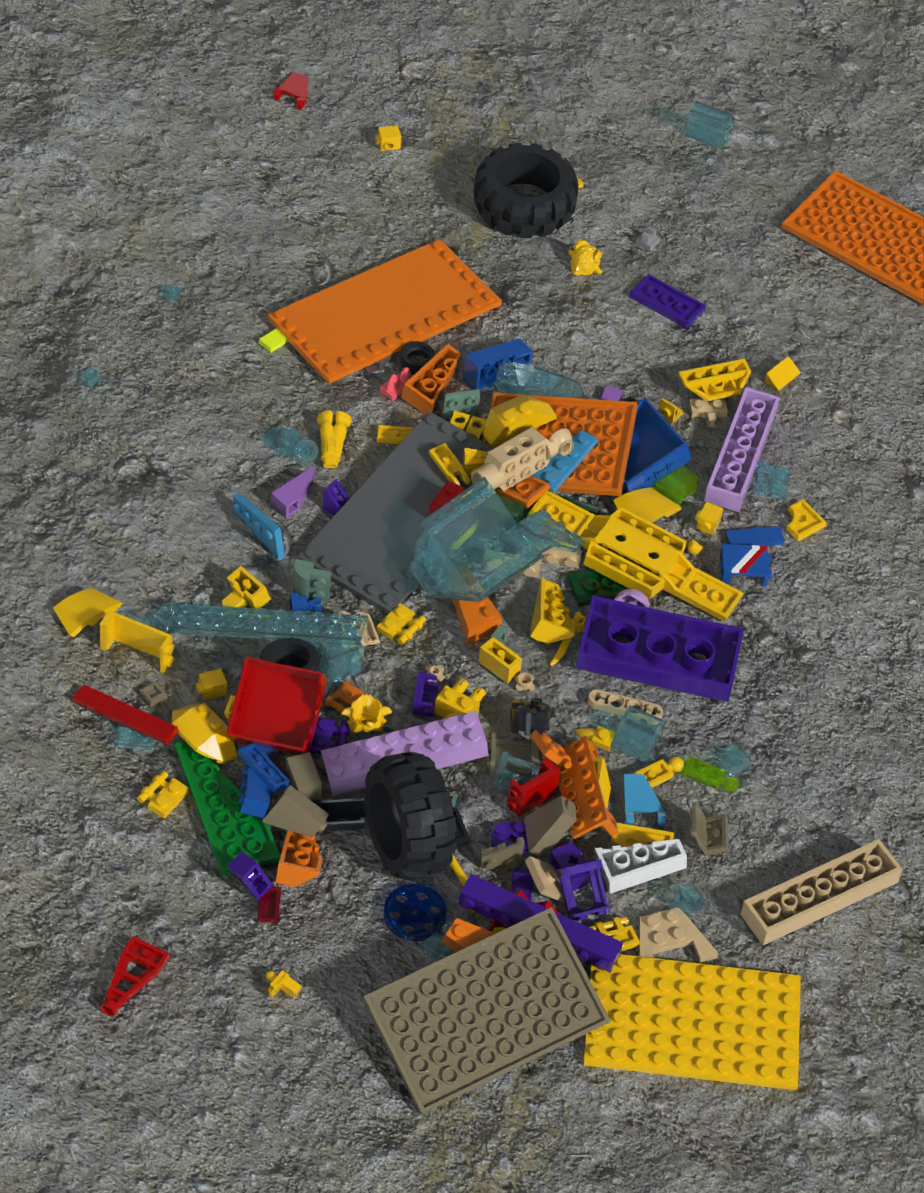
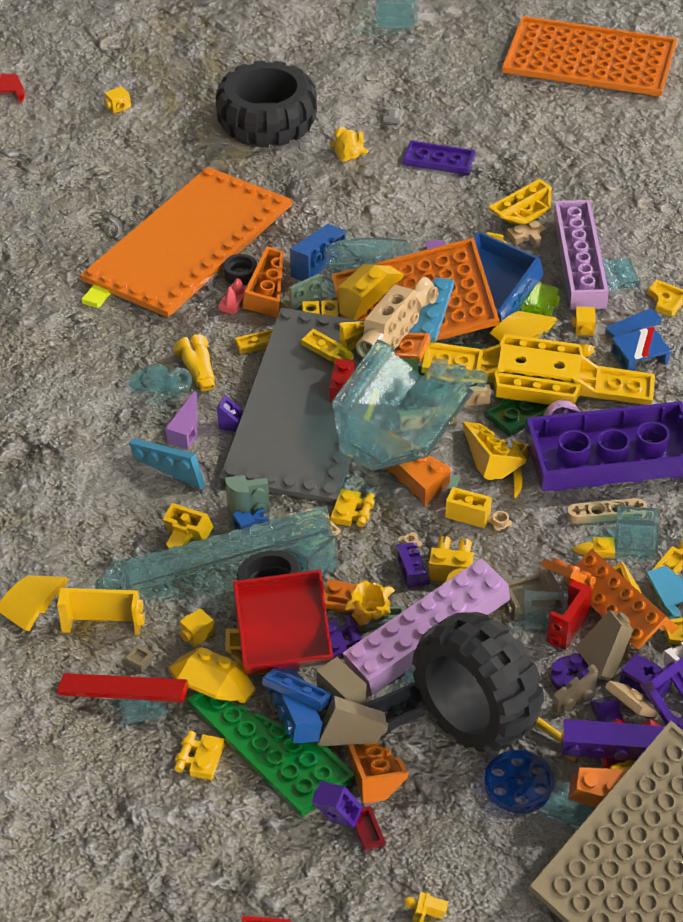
camera: 15 degrees left, 5 degrees down
black brick [510,698,550,736] -> none
yellow slope [764,357,800,392] -> none

